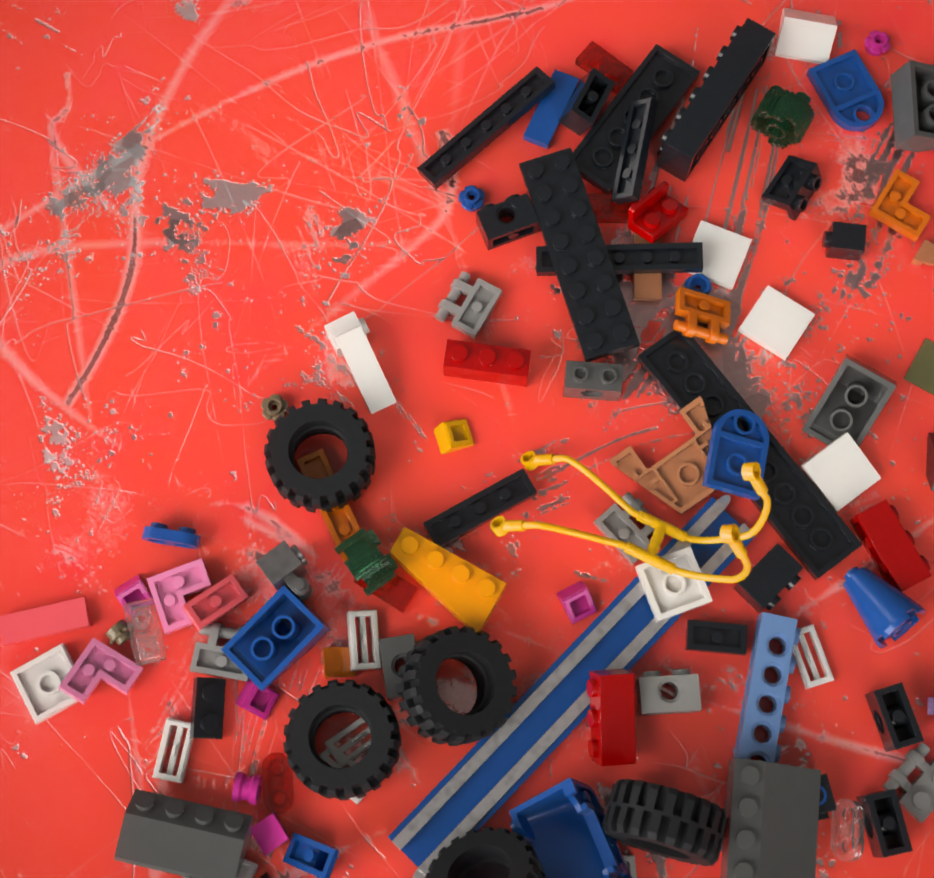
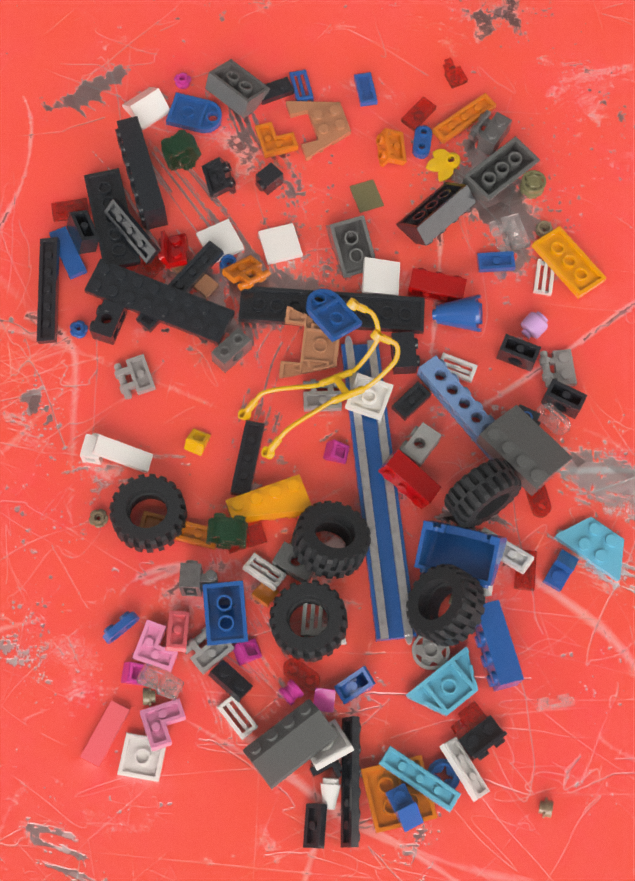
camera: 55 degrees left, 5 degrees down
red brick [443,339,531,387] -> none

